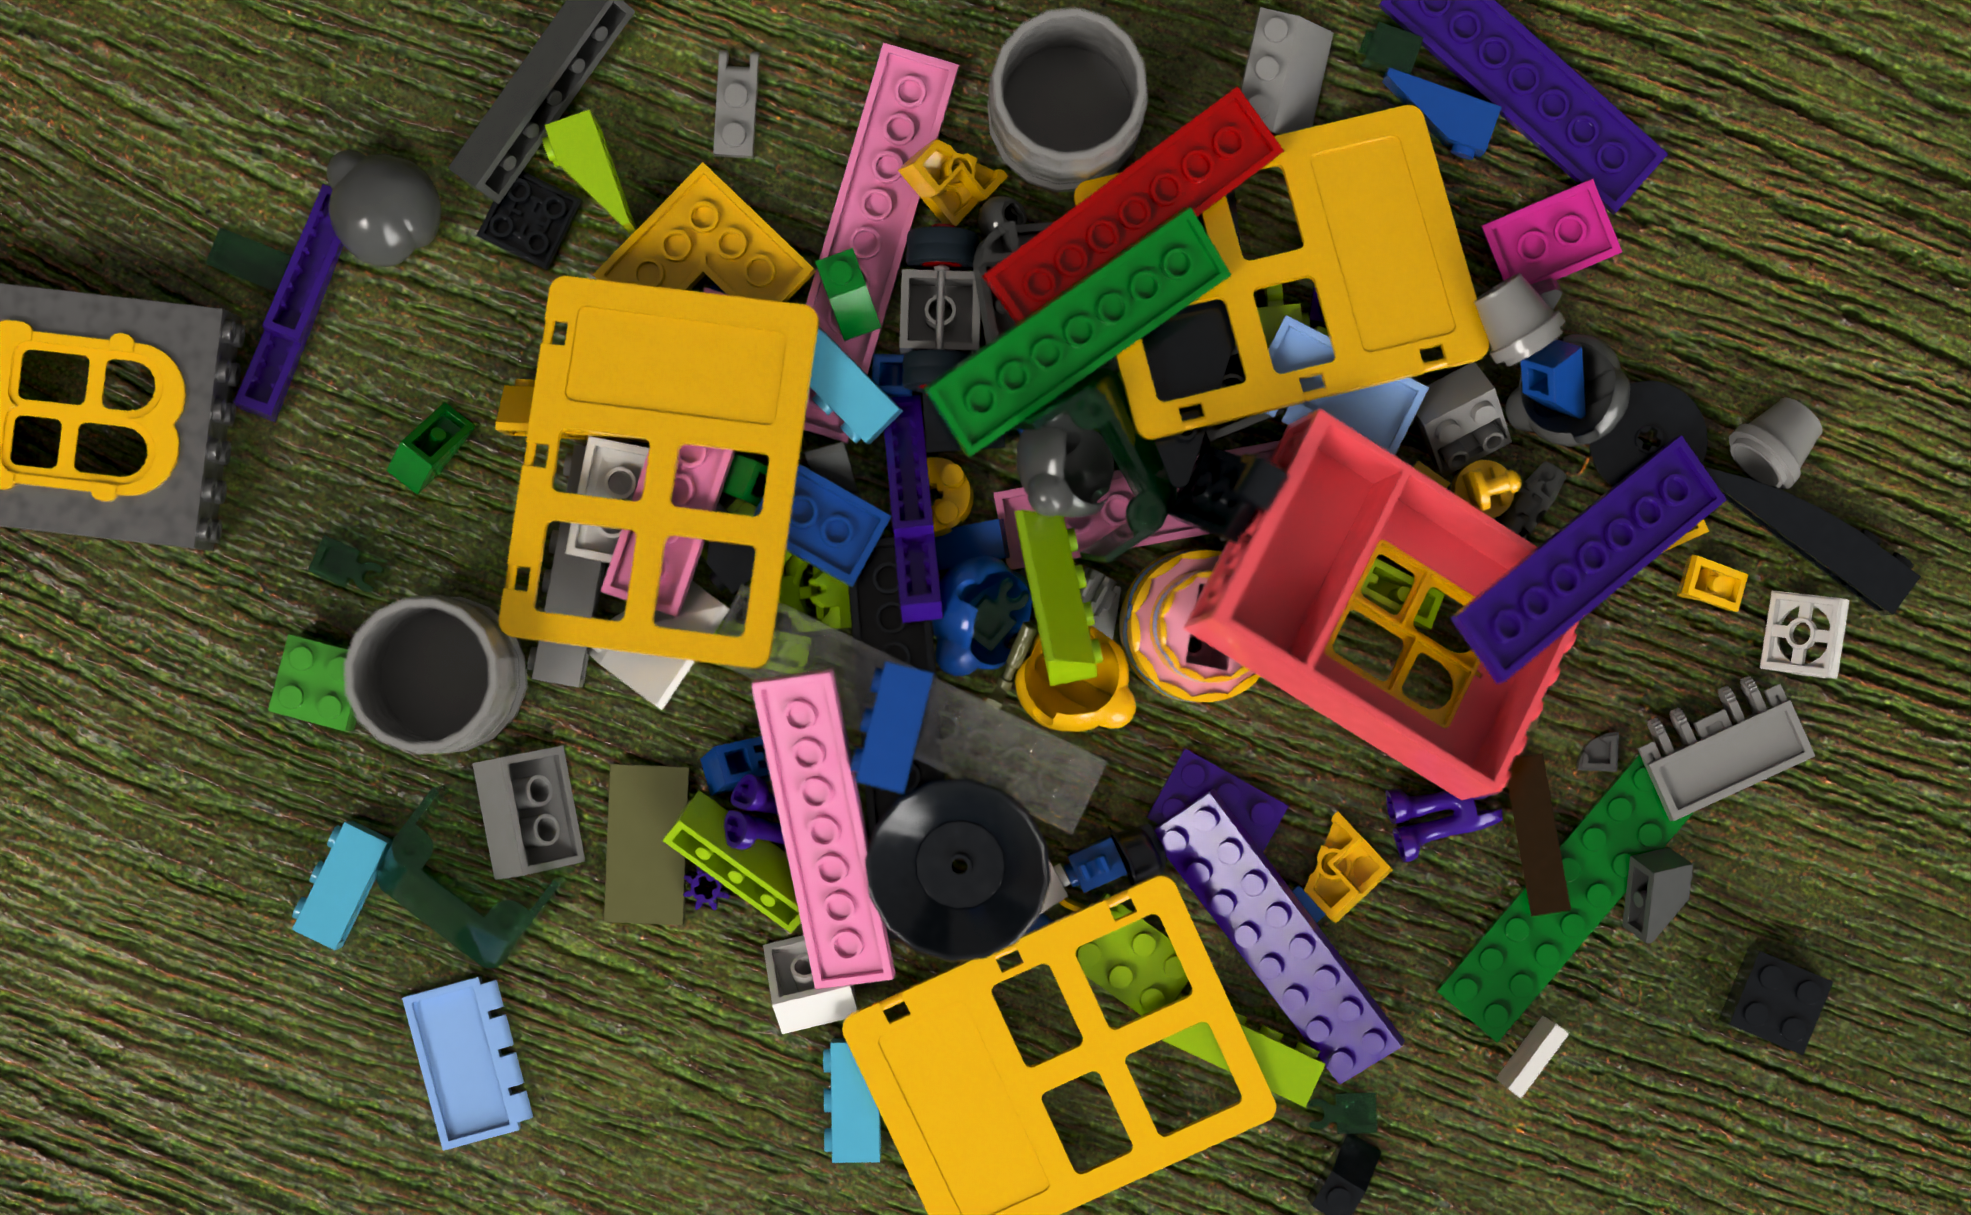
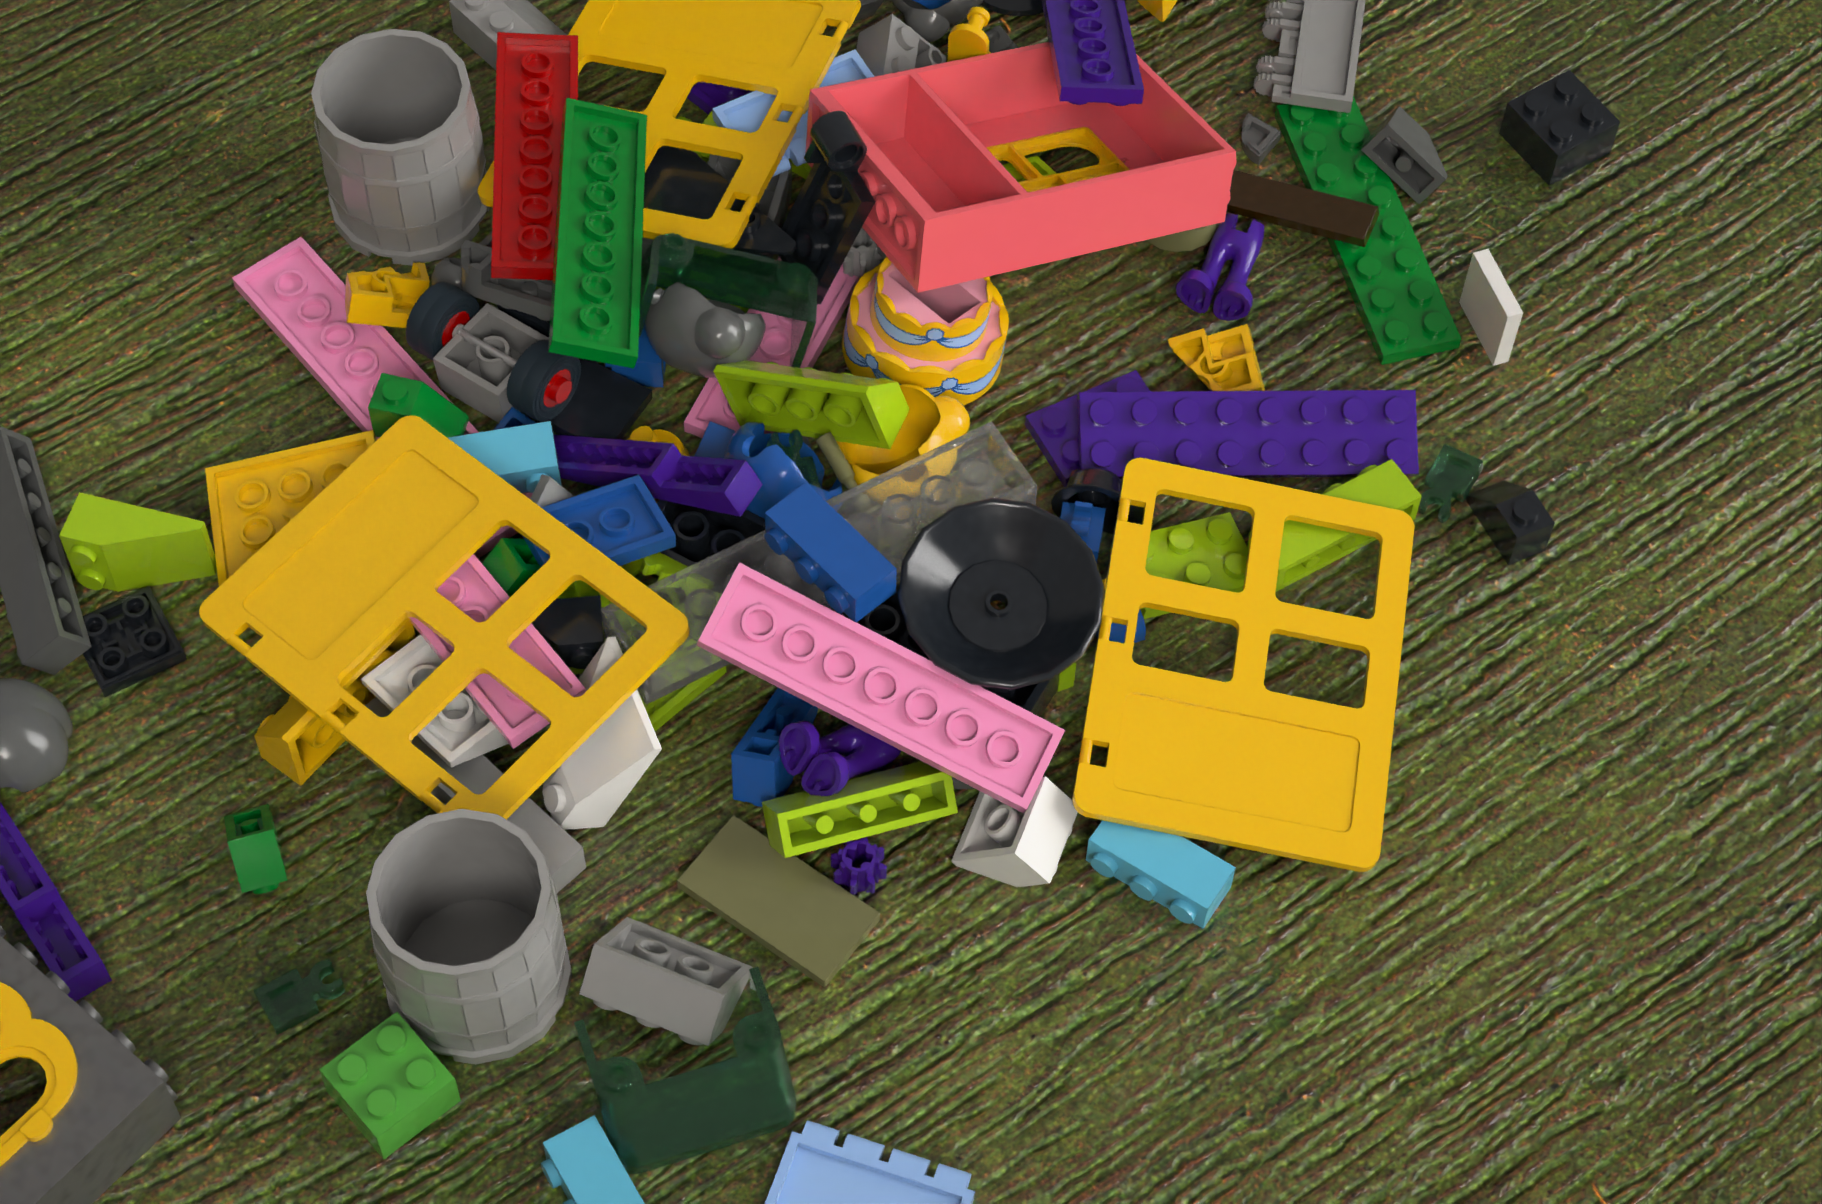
camera: 60 degrees left, 30 degrees down
light grey hinge [713,50,759,159] -> none

